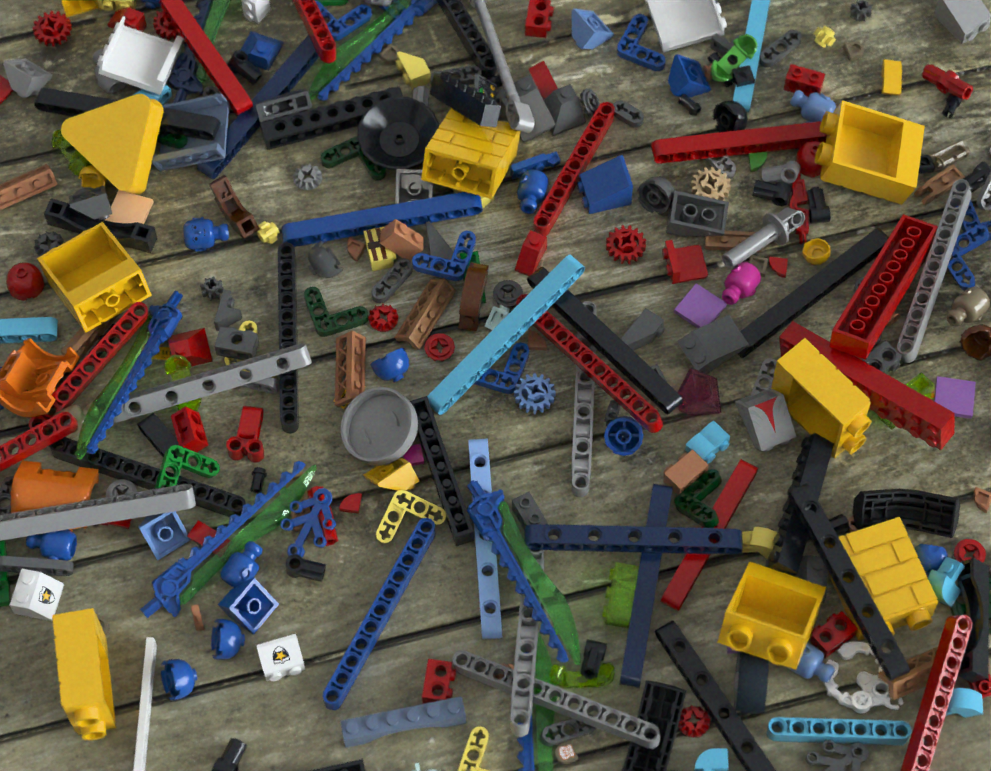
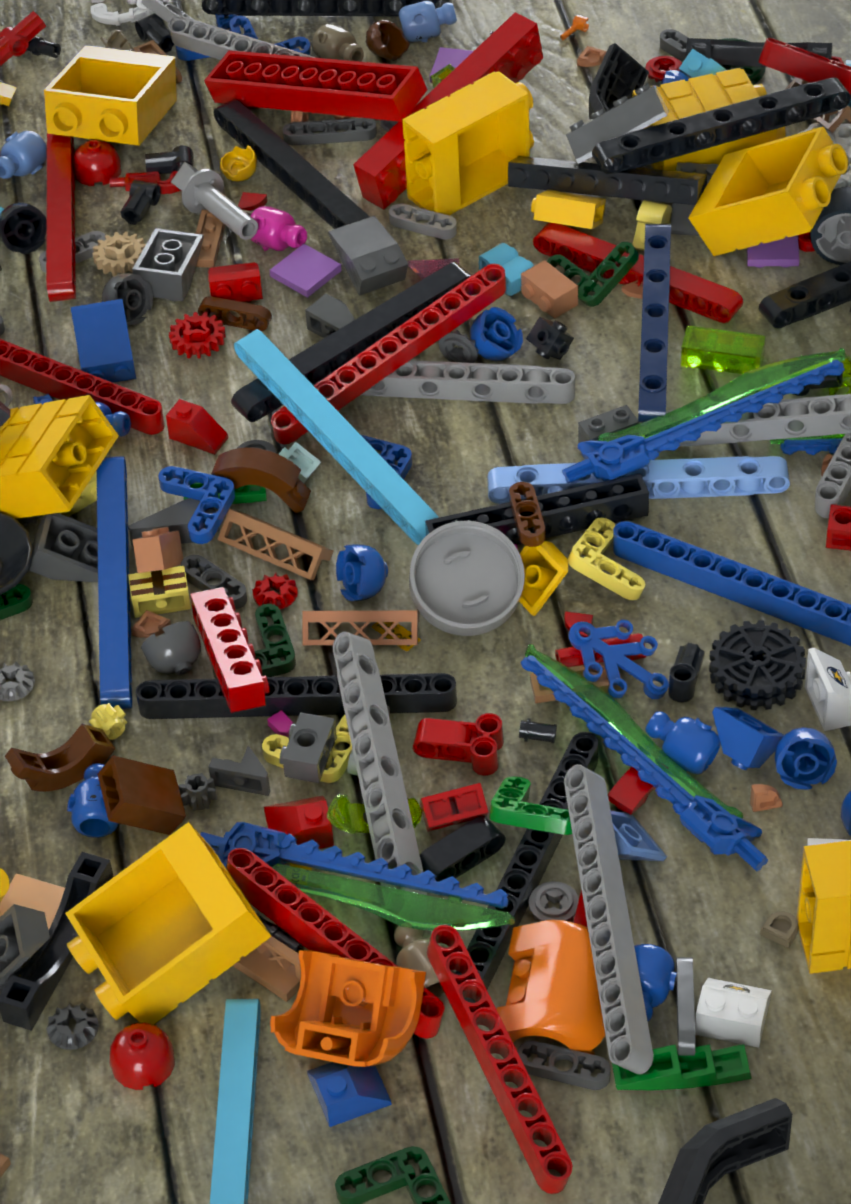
camera: 85 degrees left, 15 degrees down
red gear [424,333,455,362] -> none
medium blue gear [514,373,556,414] -> none
dark blue beam [620,484,673,688] -> none
light grey slope [735,388,796,452] -> none
bright green tile [748,152,767,172] -> none
light grey piece [762,161,800,183] -> none
none -> reddish brown brick [97,755,186,835]
none -> red brick [190,587,269,713]
none -> reddish brown beam [198,296,272,331]
none -> dark pink piece [267,710,293,738]
none -> reddish brown beam [509,482,545,547]
none -> black brick [526,317,574,360]
none -> yellow brick [531,190,606,229]
none -> dark grey slope [566,84,669,164]
none -> black piece [709,620,806,710]

